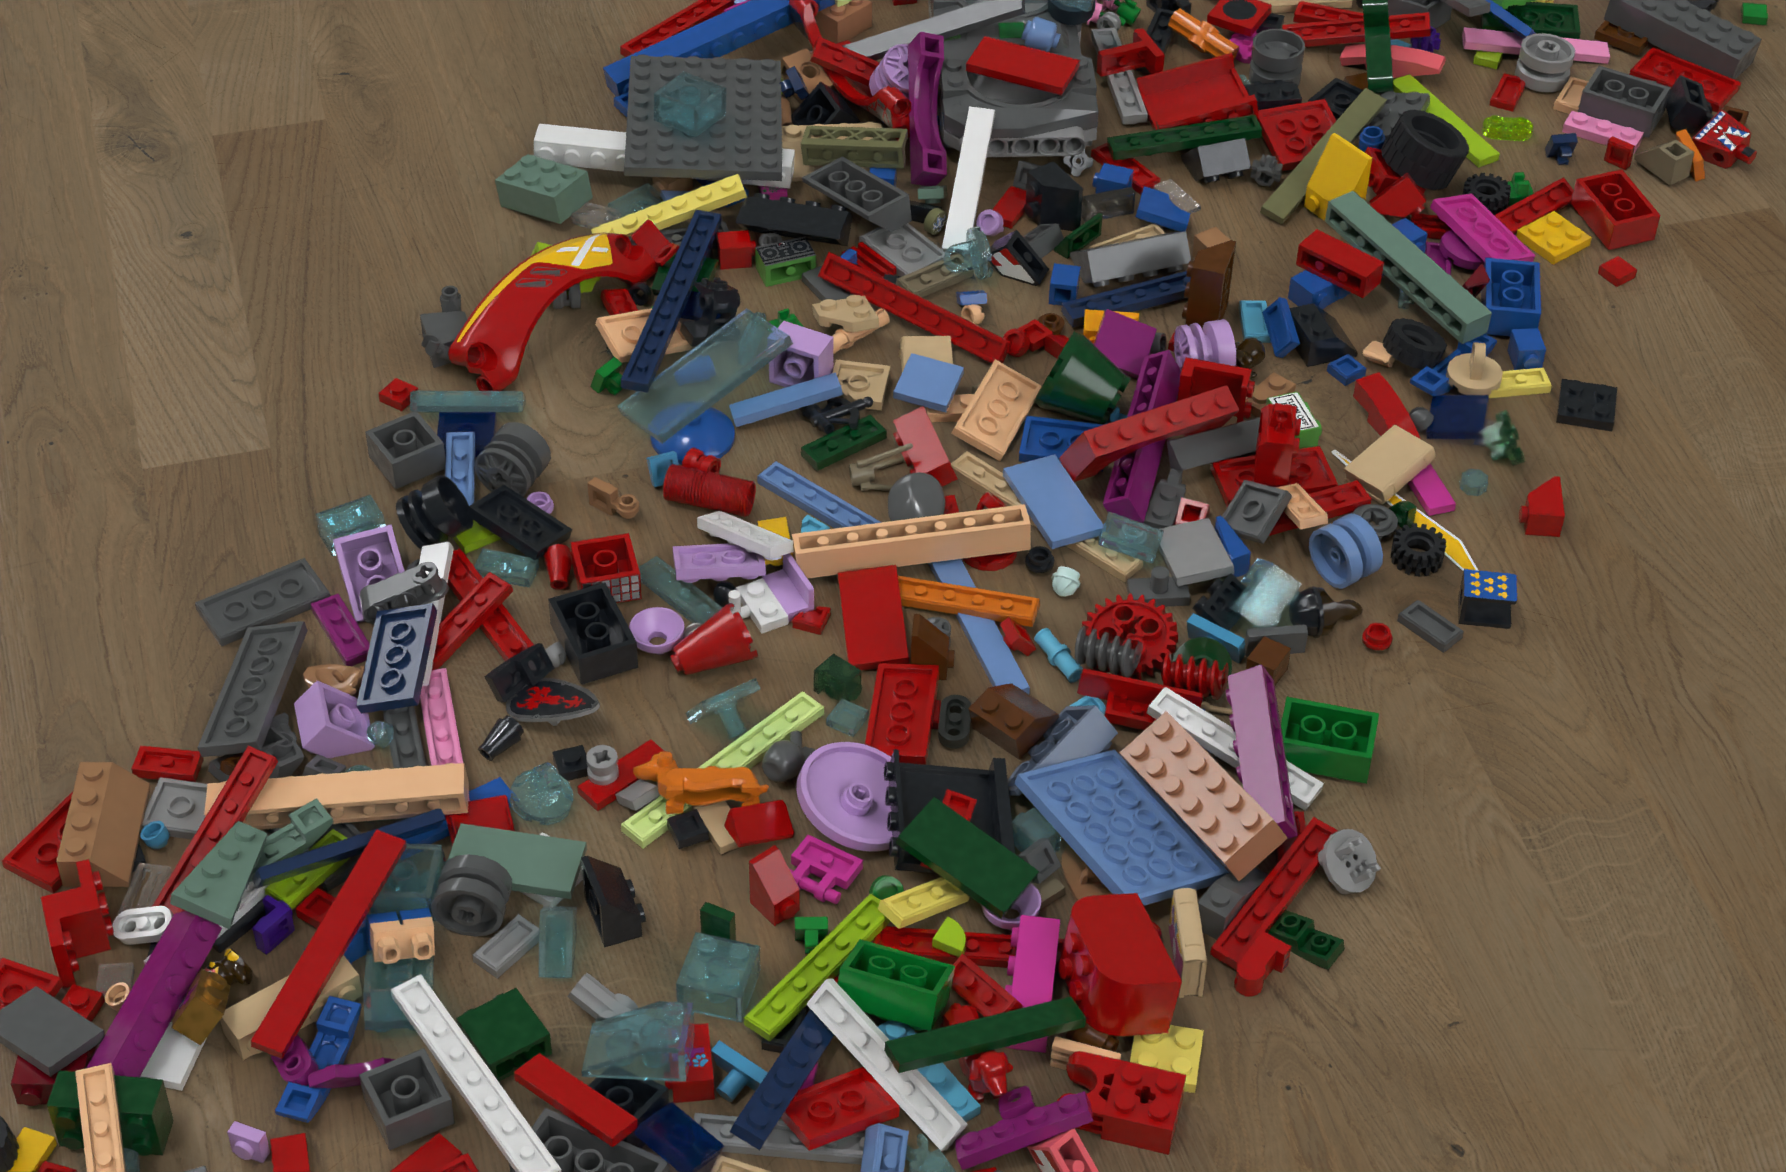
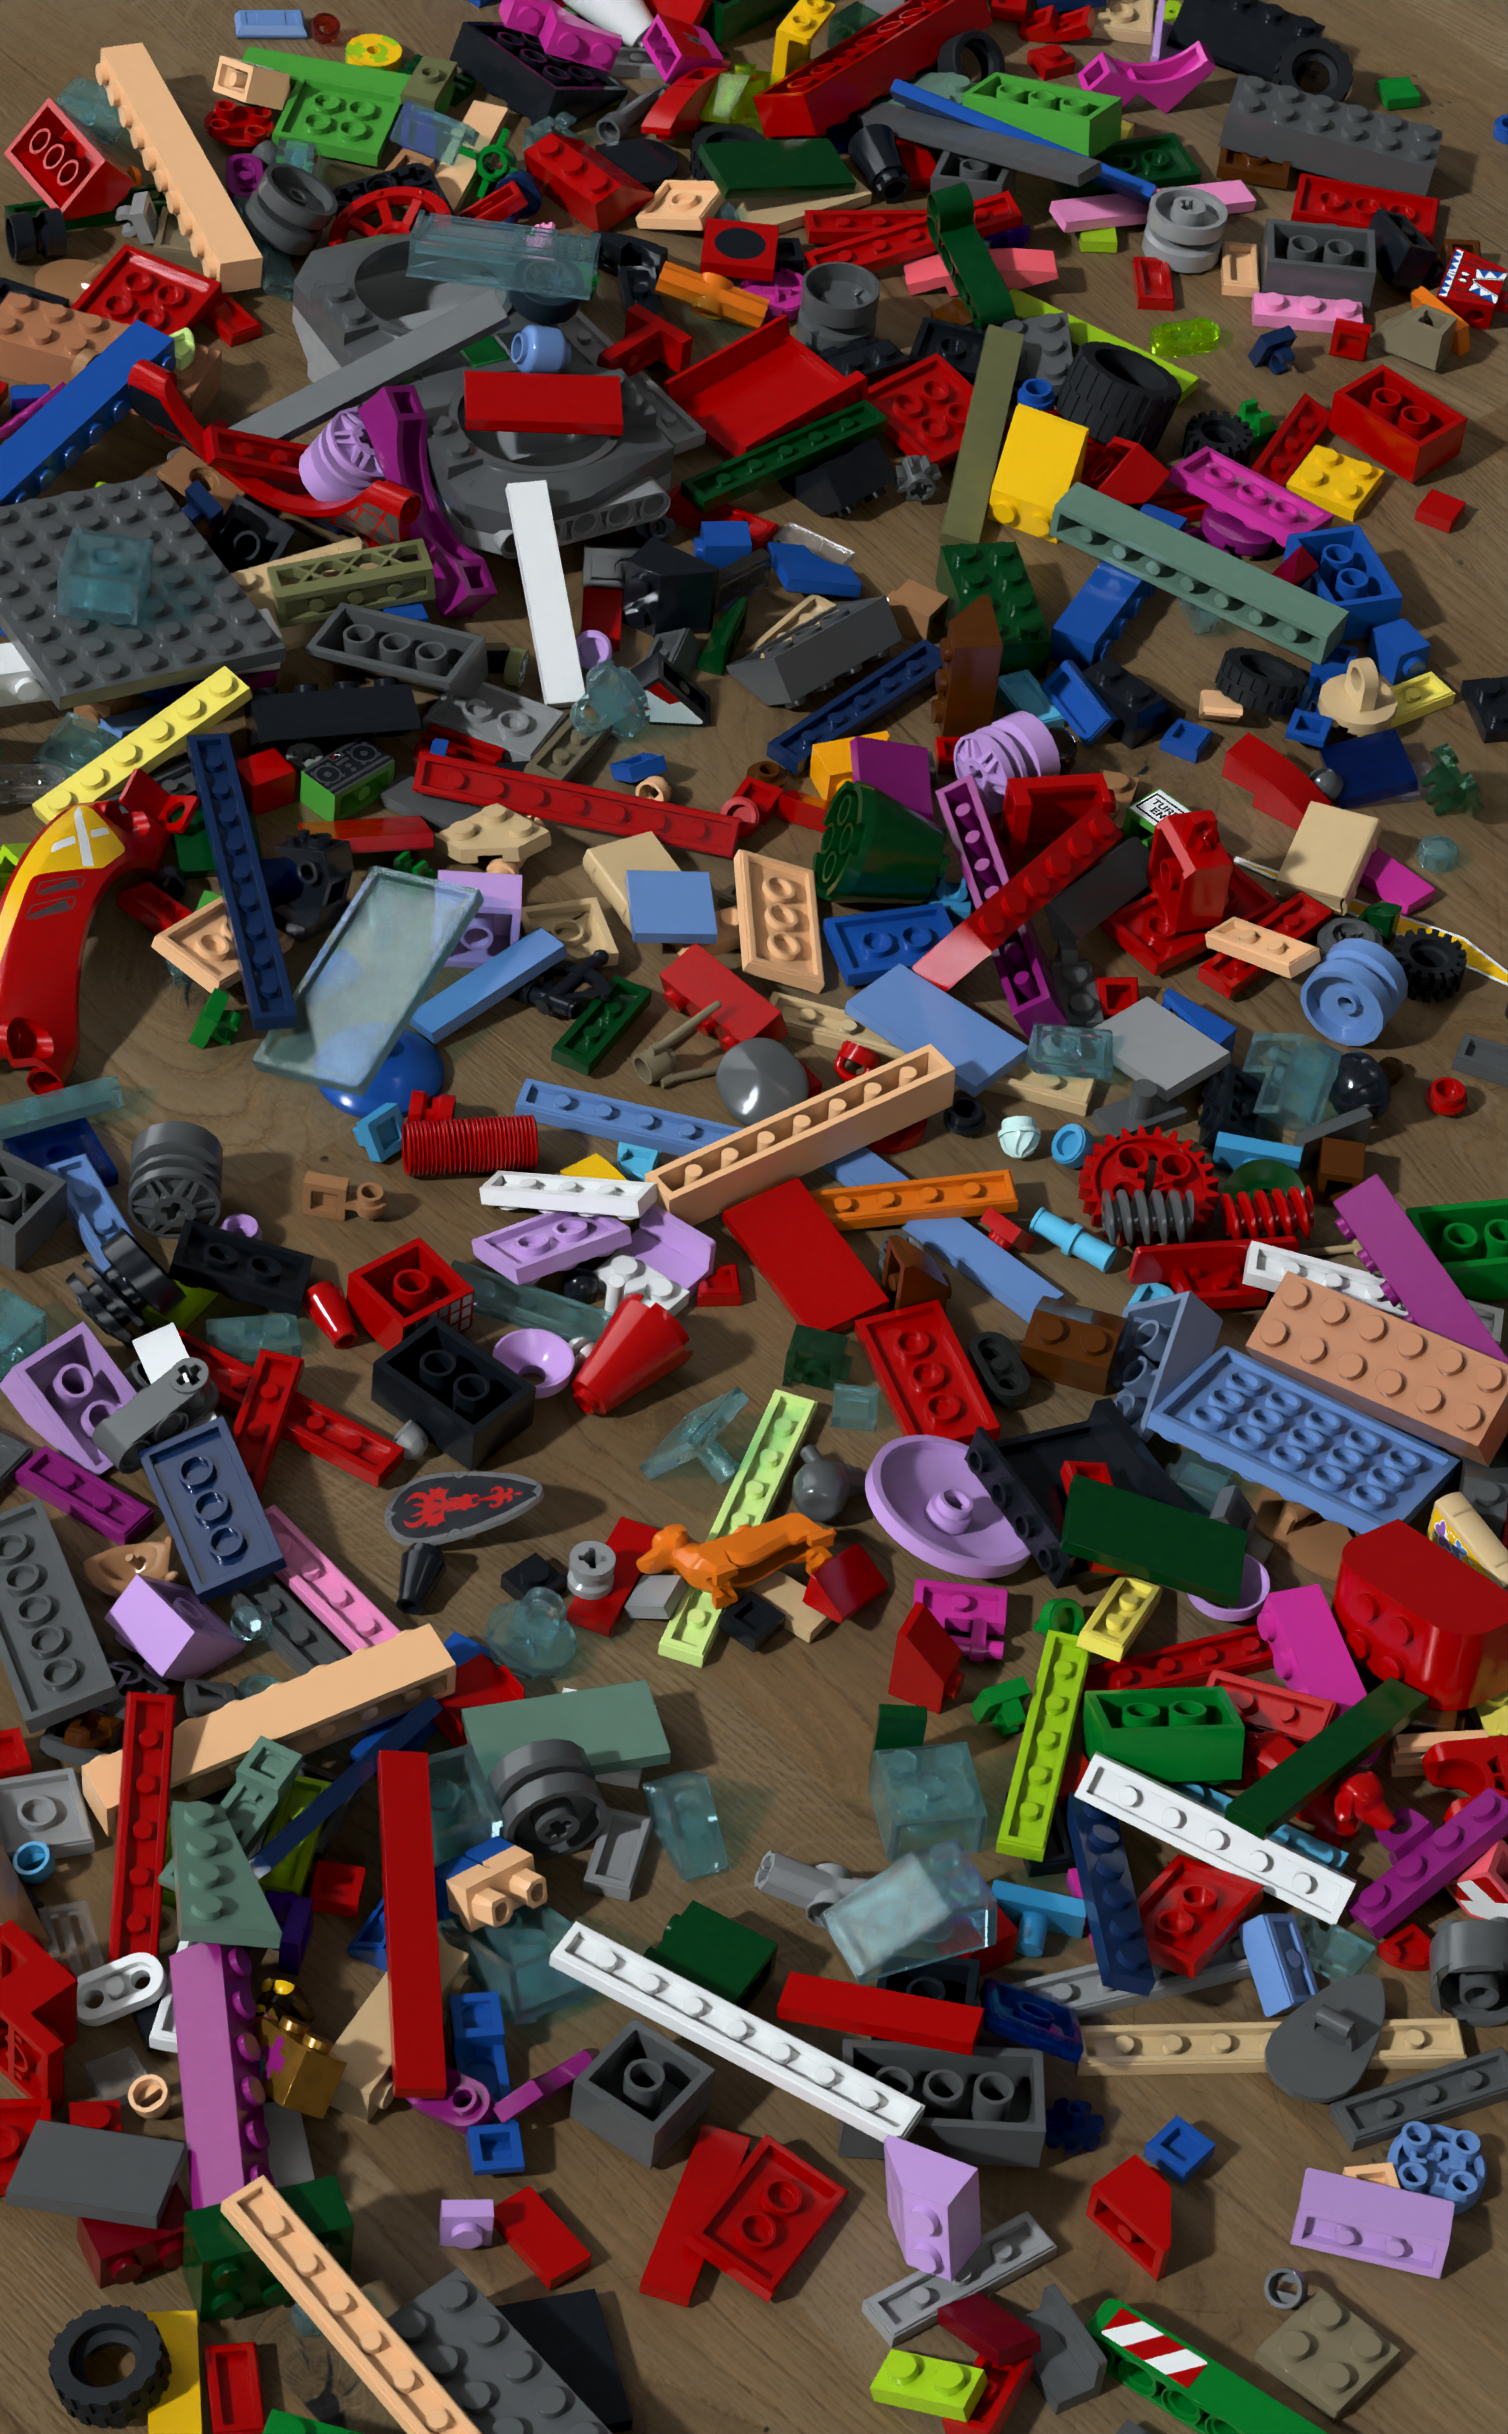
camera: 30 degrees left, 0 degrees up
black slope [485,643,554,703] -> none
black slope [581,856,646,948] -> none
sand green plate [918,185,947,204] -> none
lime tile [932,916,966,957] -> none
blue brick [1049,263,1081,306] -> none
dark grey tile [1222,480,1292,544] -> none
red brick [1296,229,1384,298] -> none
none -> red tile [298,815,434,854]
none -> dark green brick [935,541,1052,679]
none -> dark azure tile [1051,1123,1094,1169]

